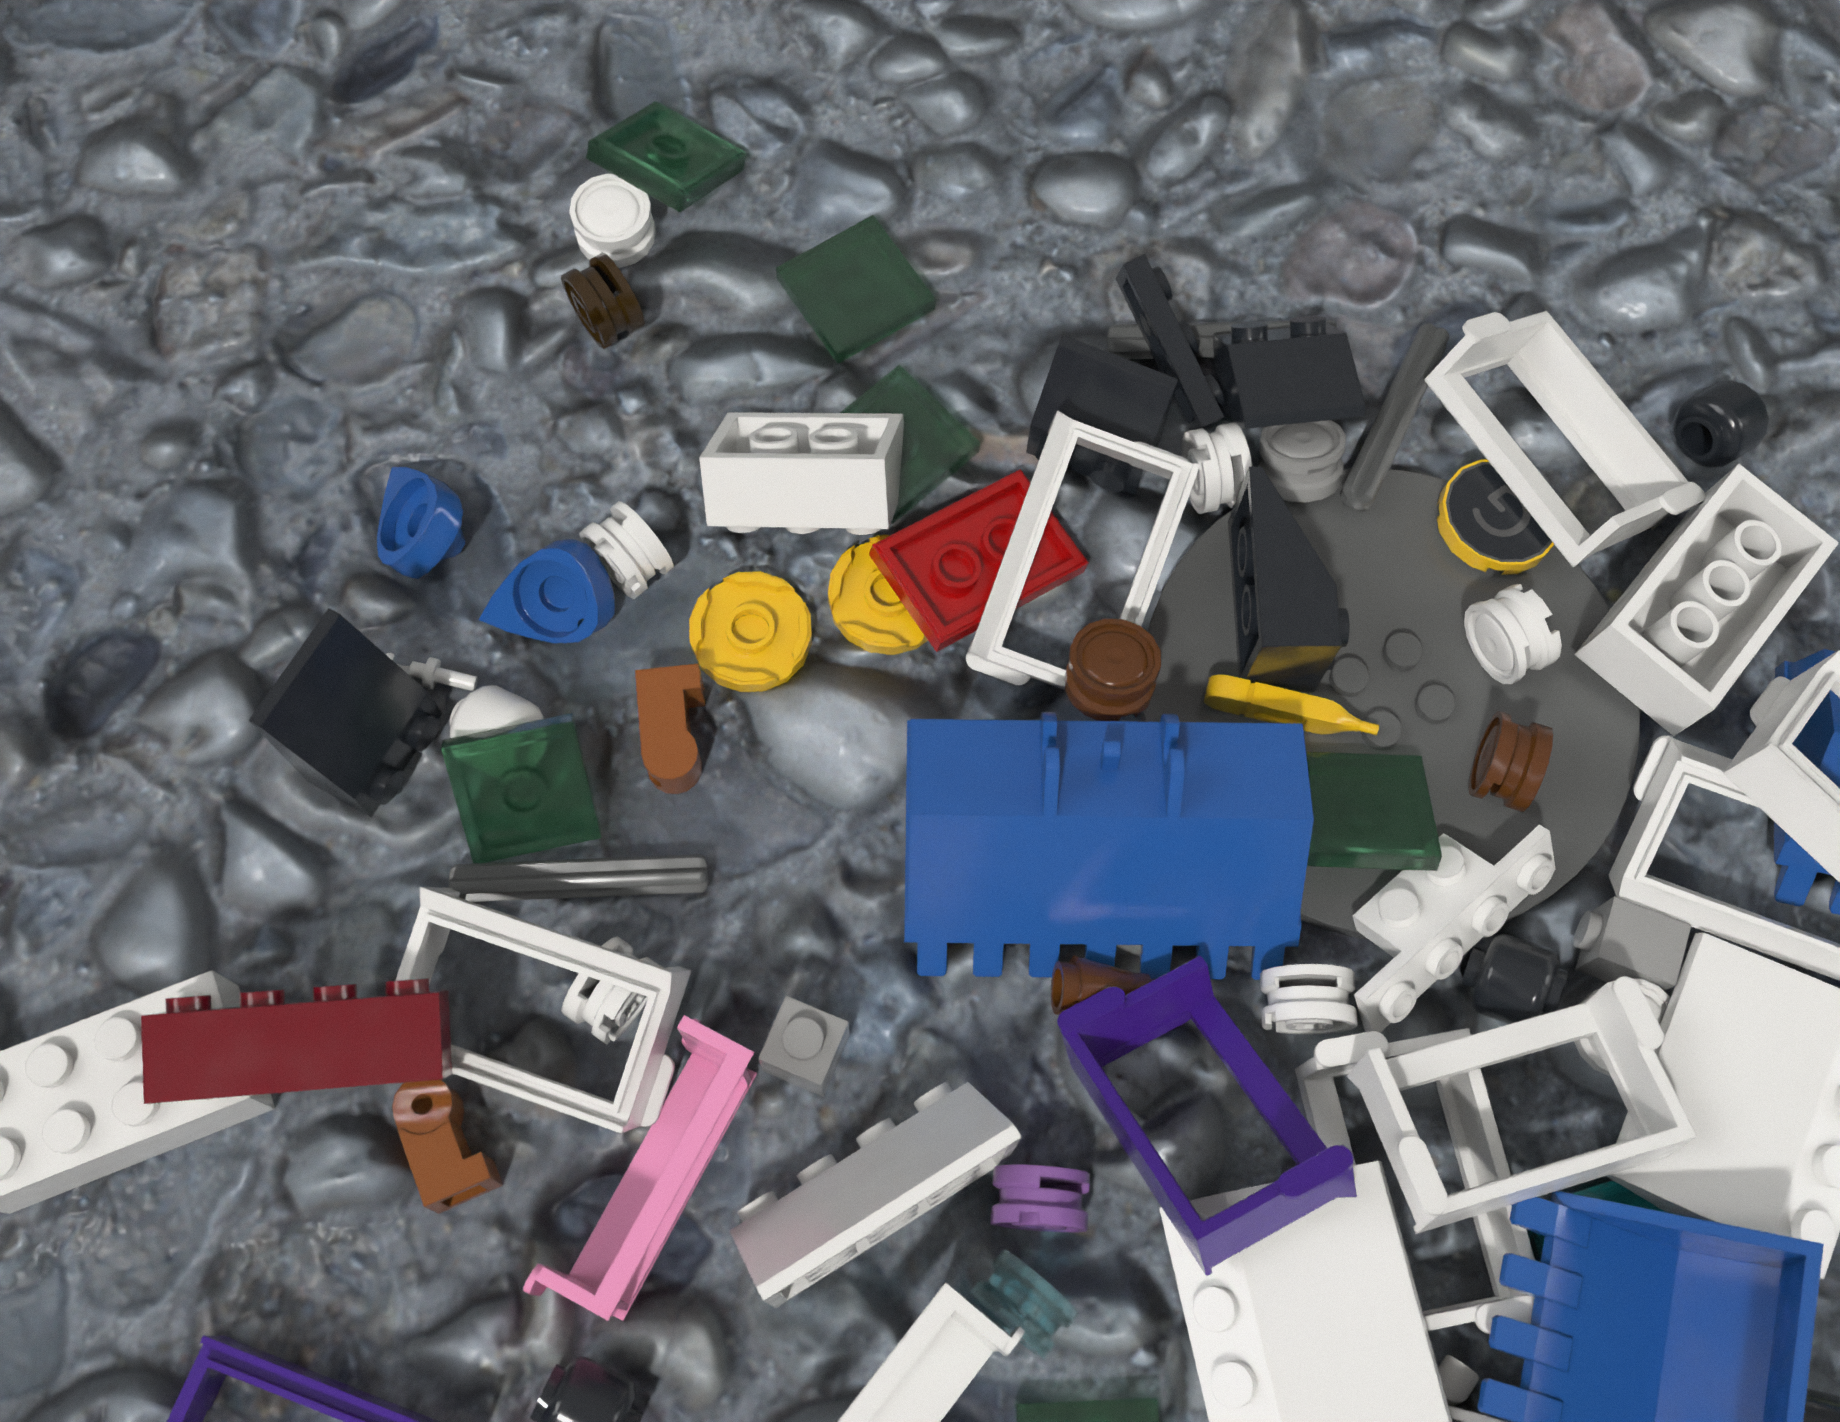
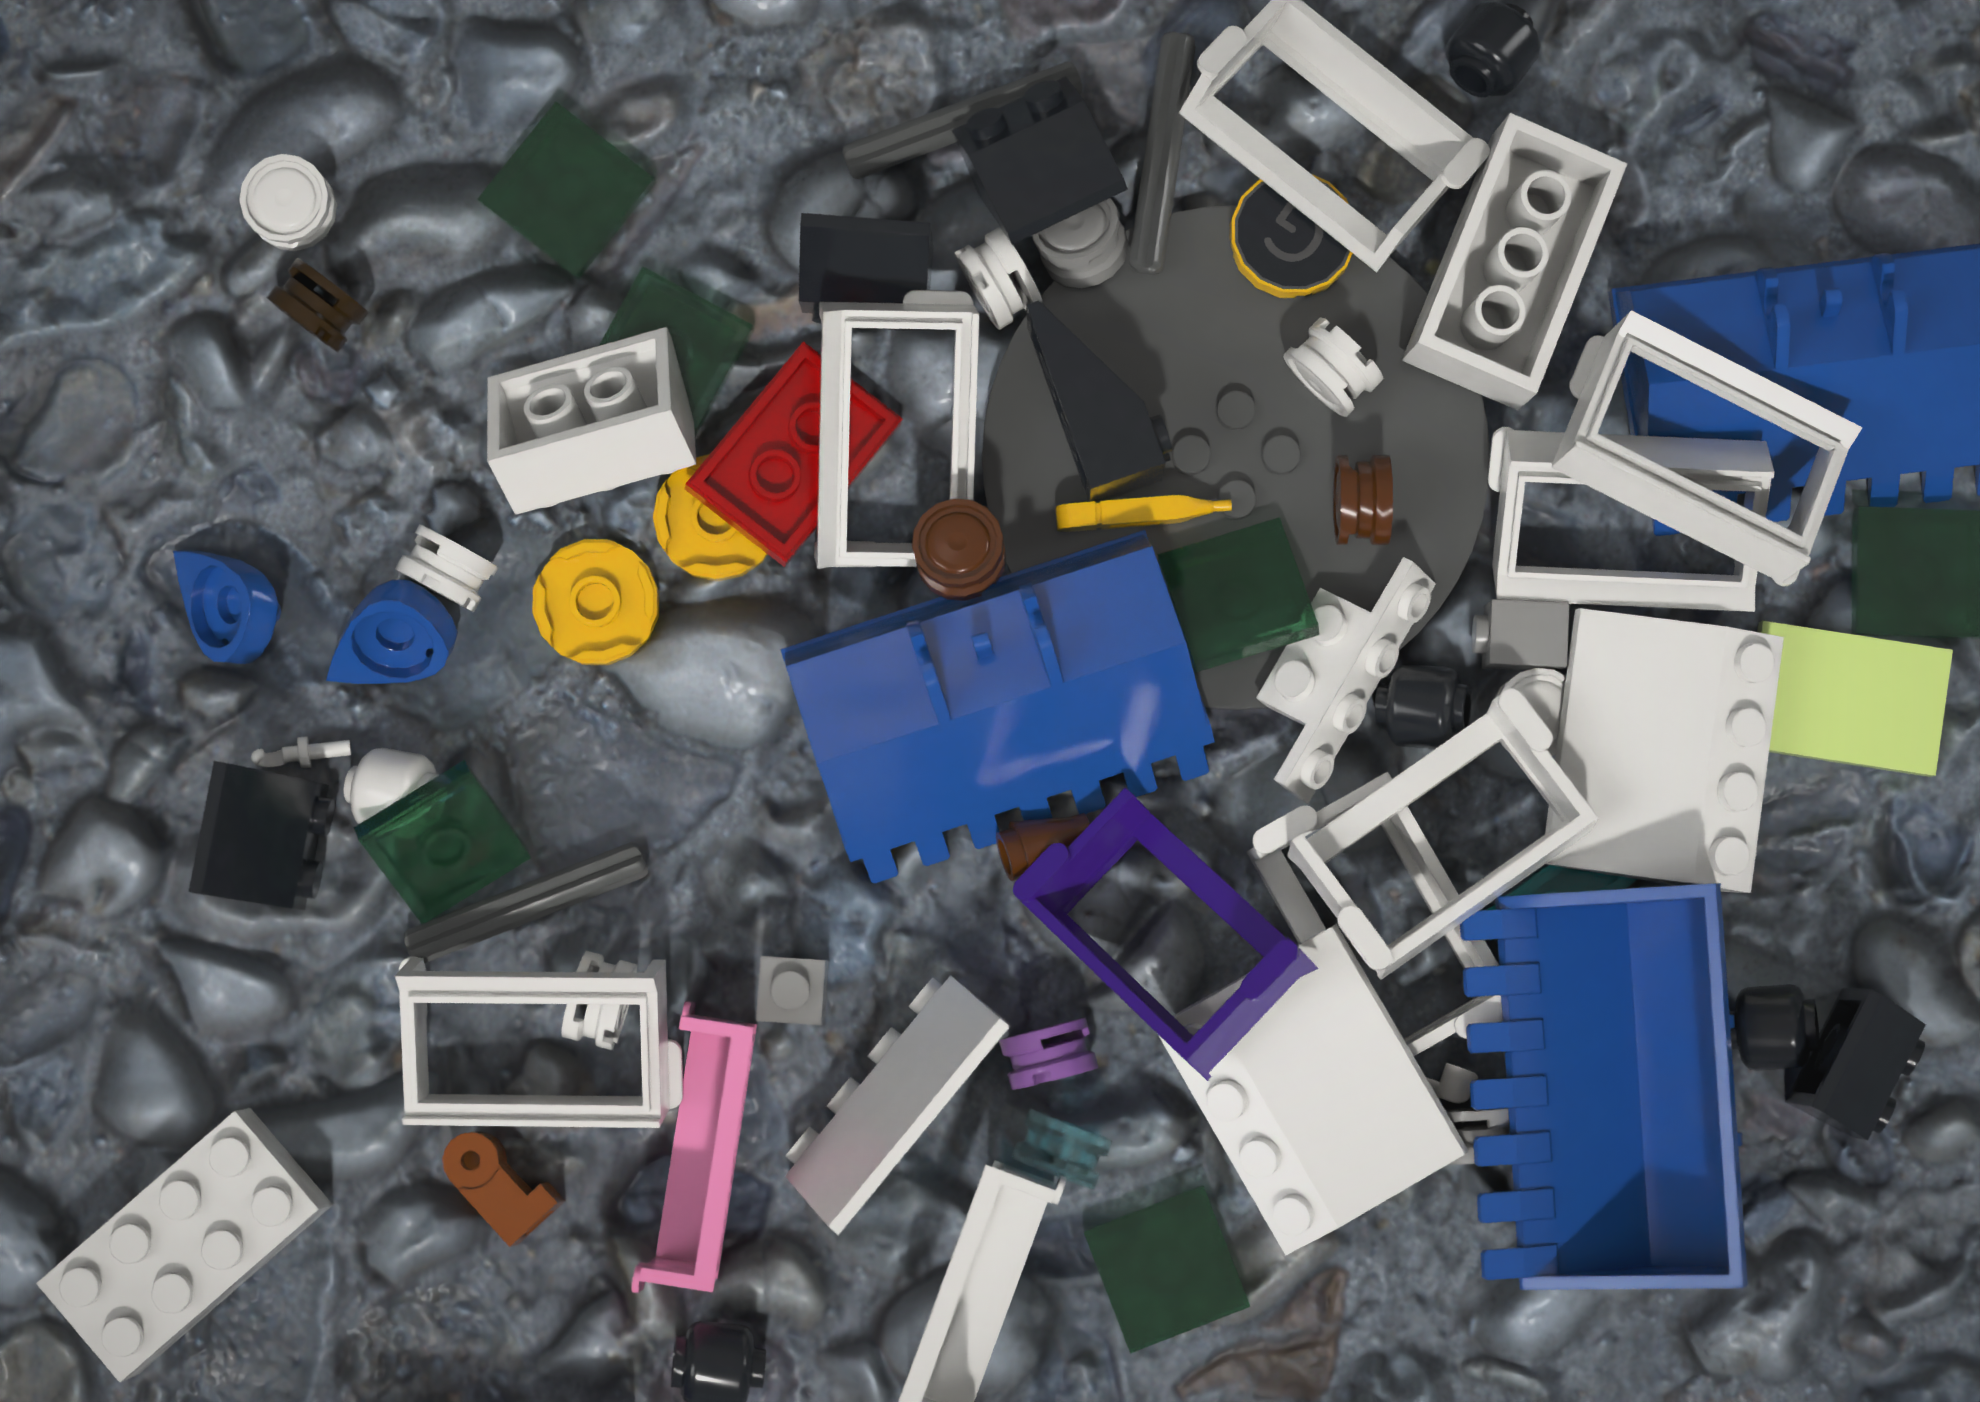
camera: 10 degrees left, 15 degrees up
dark red brick [141,978,452,1104] -> none
clear green tile [586,101,747,213] -> none
dark orange leg [635,663,706,794] -> none
black plate [1115,254,1225,430] -> none
white wheel [1260,964,1357,1034] -> none

